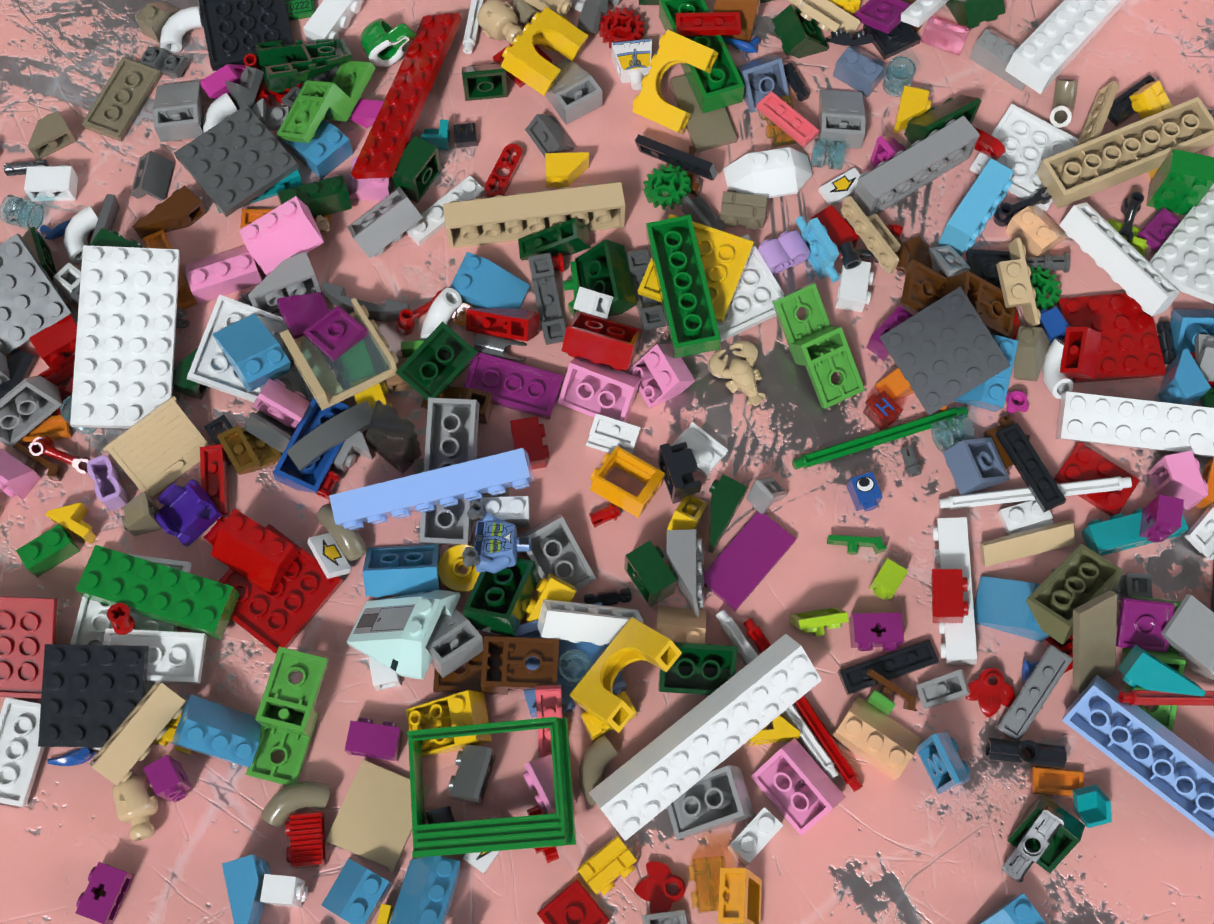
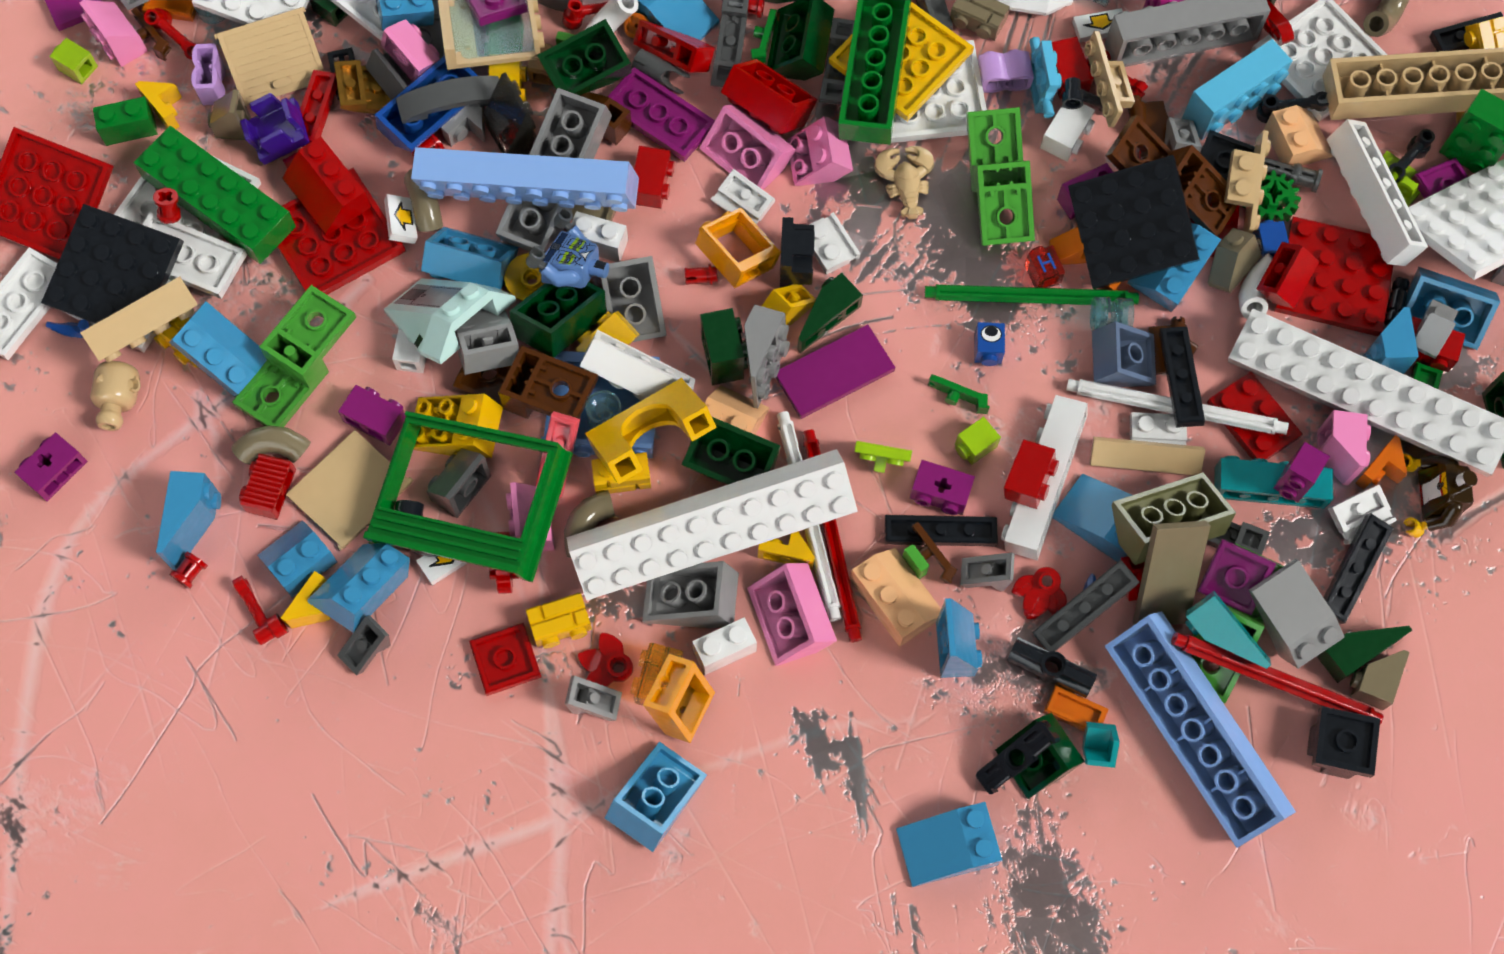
camera: 20 degrees right, 0 degrees up
magenta brick [143,755,193,802] -> none
white brick [260,874,308,908] -> none
white brick [573,287,613,319] -> none
black axle [584,588,632,606] -> none
light grey slope [747,477,788,514] -> none
dark grey pin [900,446,923,477] -> none
dark pink plate [1005,391,1029,414] -> none
tan tile [1077,81,1119,146] -> none

